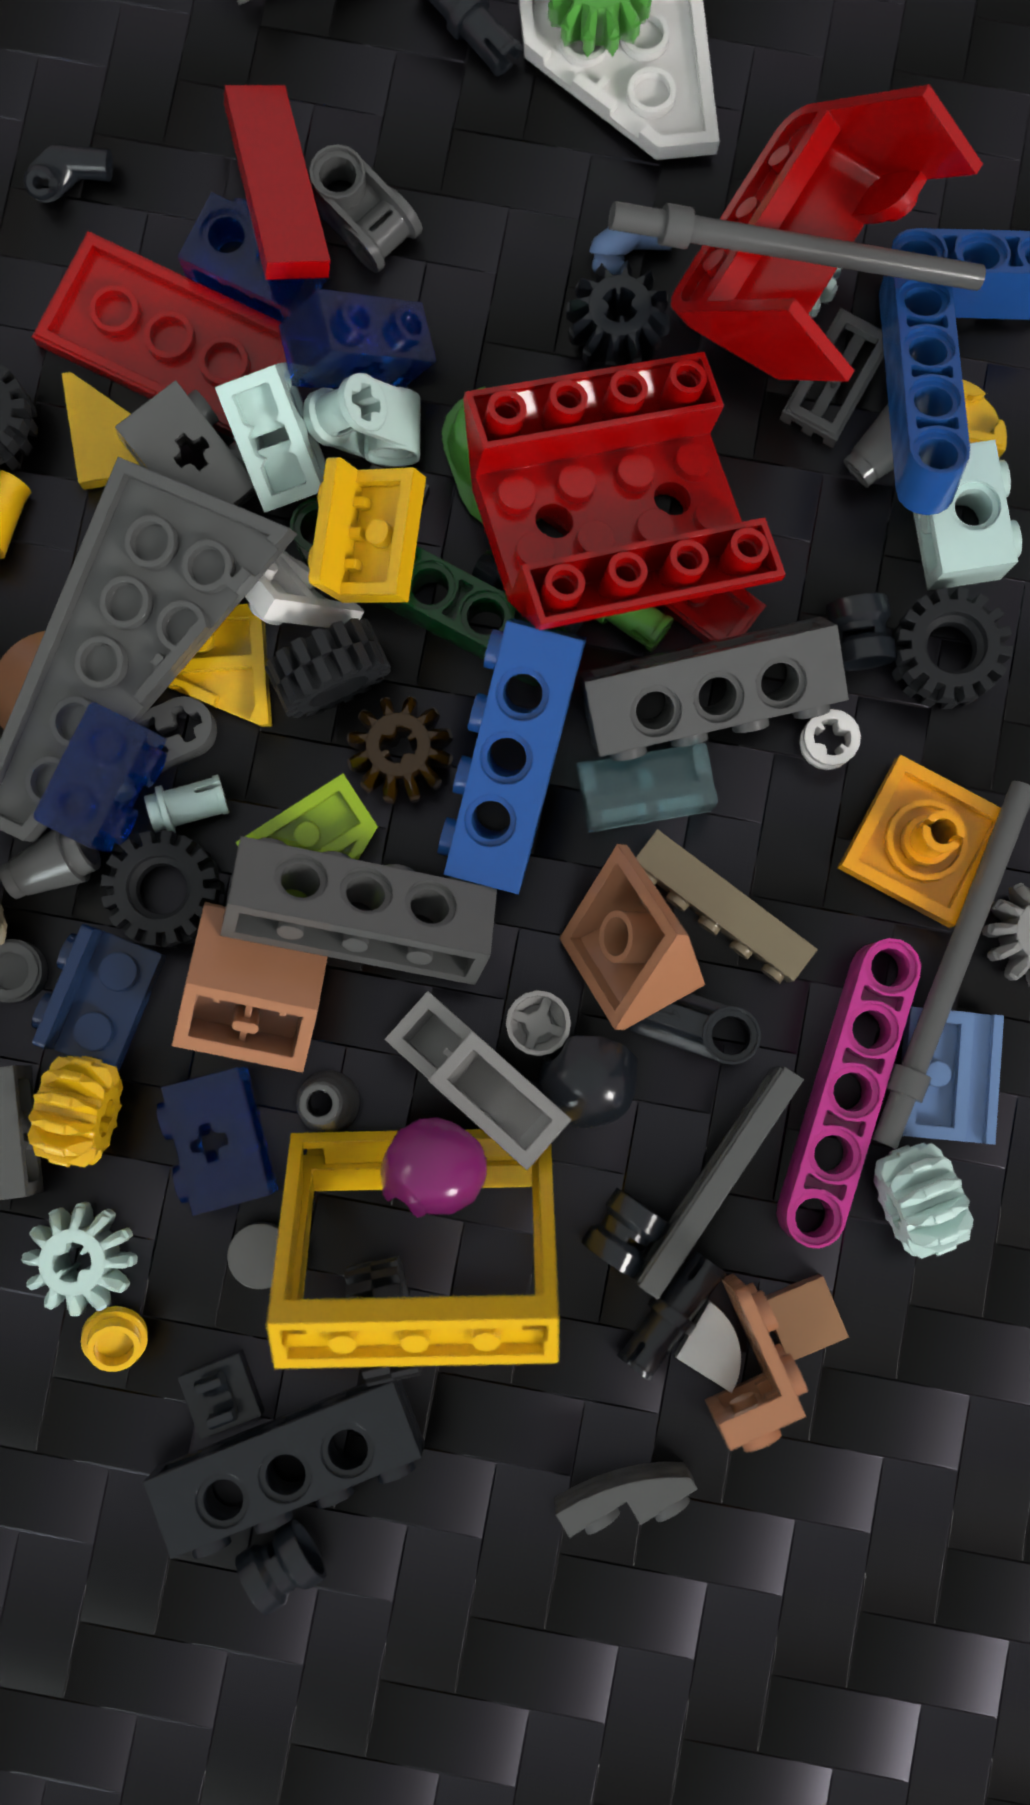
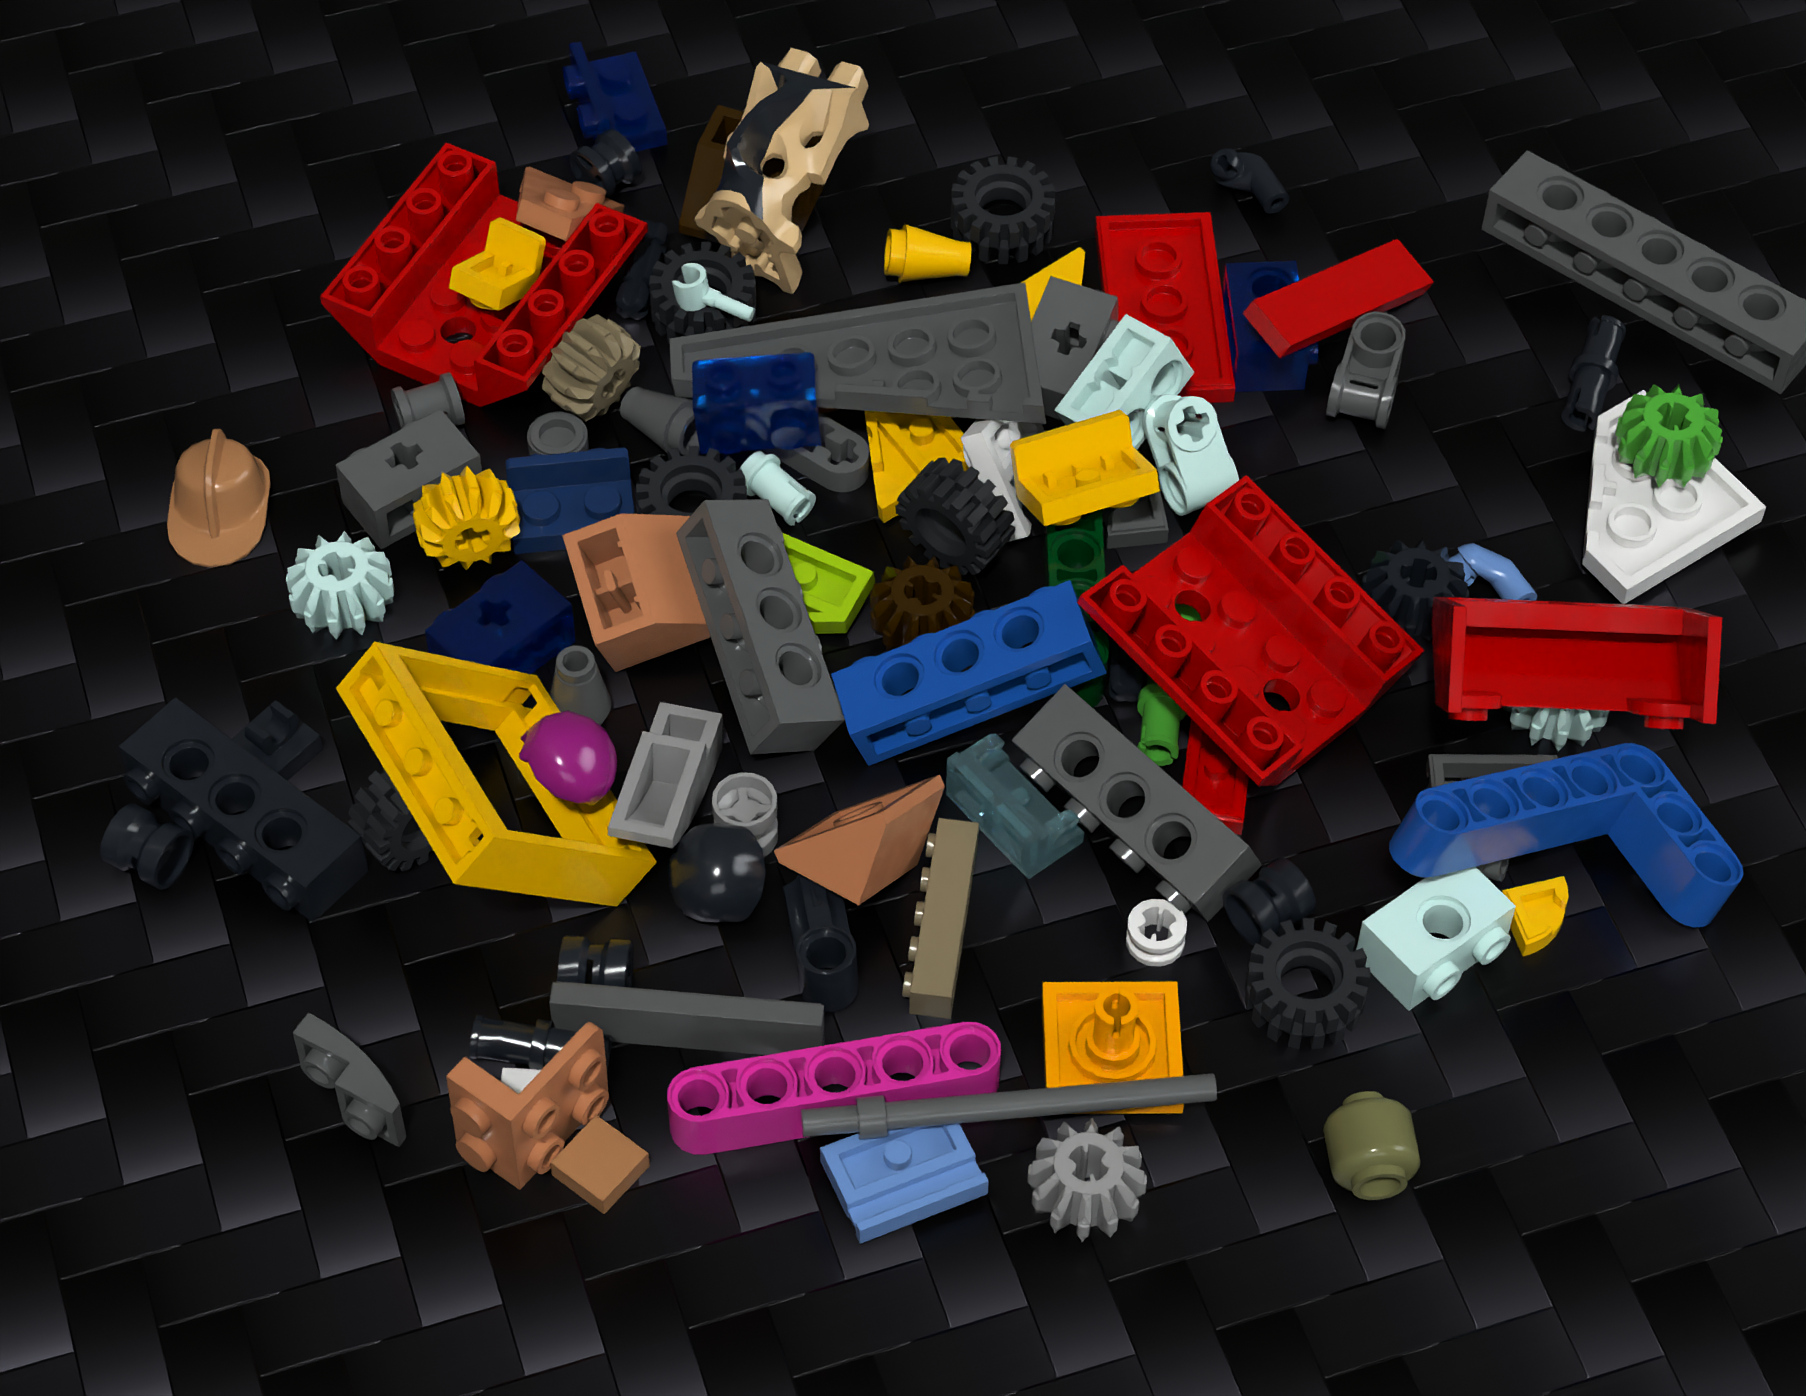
camera: 60 degrees right, 30 degrees down
yellow plate [81,1306,148,1372] -> none
clear blue brick [278,289,436,390] -> none
dark grey bar [608,201,986,291] -> none
light aqua gear [873,1143,973,1259] -> none

